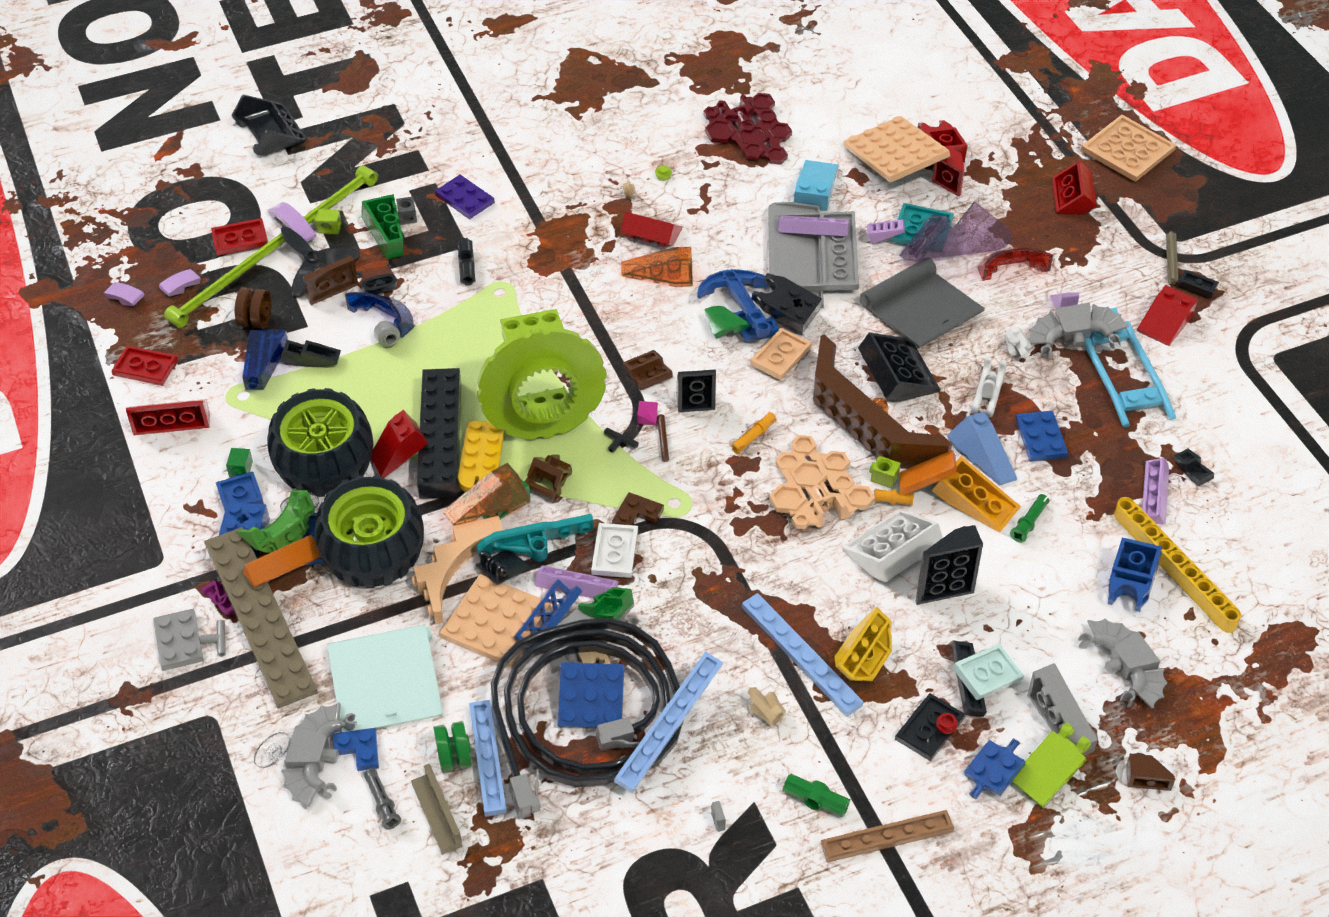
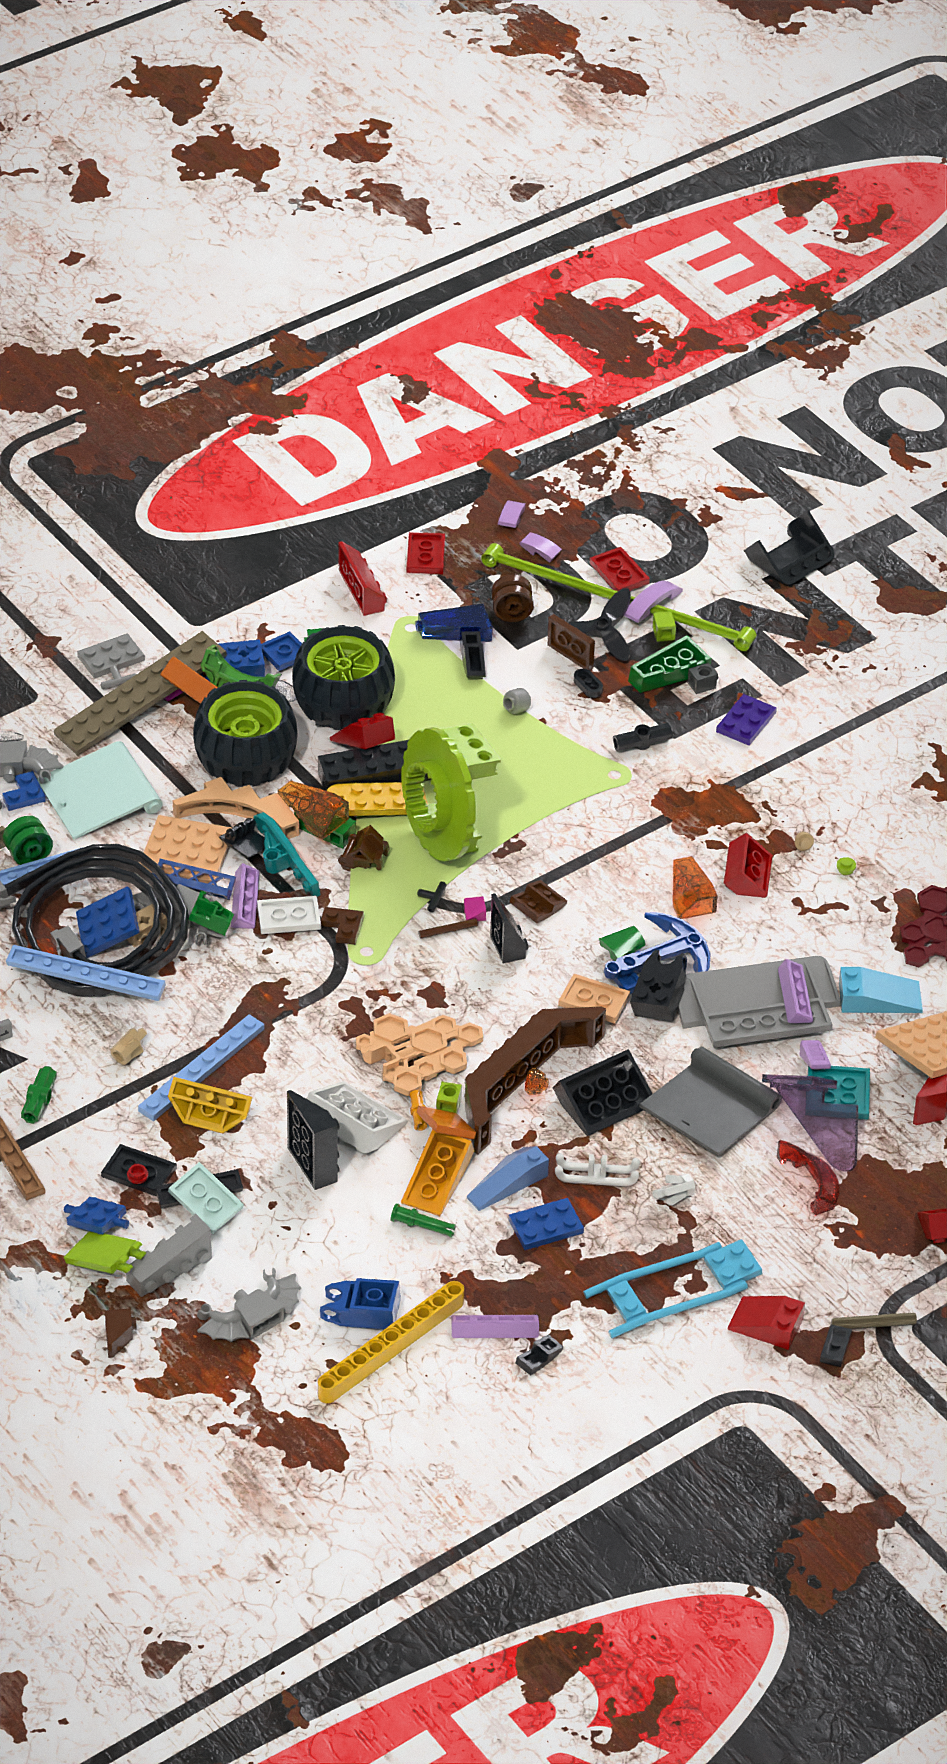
camera: 75 degrees right, 5 degrees down
clear blue windscreen [345,292,414,338] -> none
light orange pin [730,412,777,454] -> none
light grey torso [1028,303,1130,359] -> none
lavender slope [1050,292,1079,308] -> none

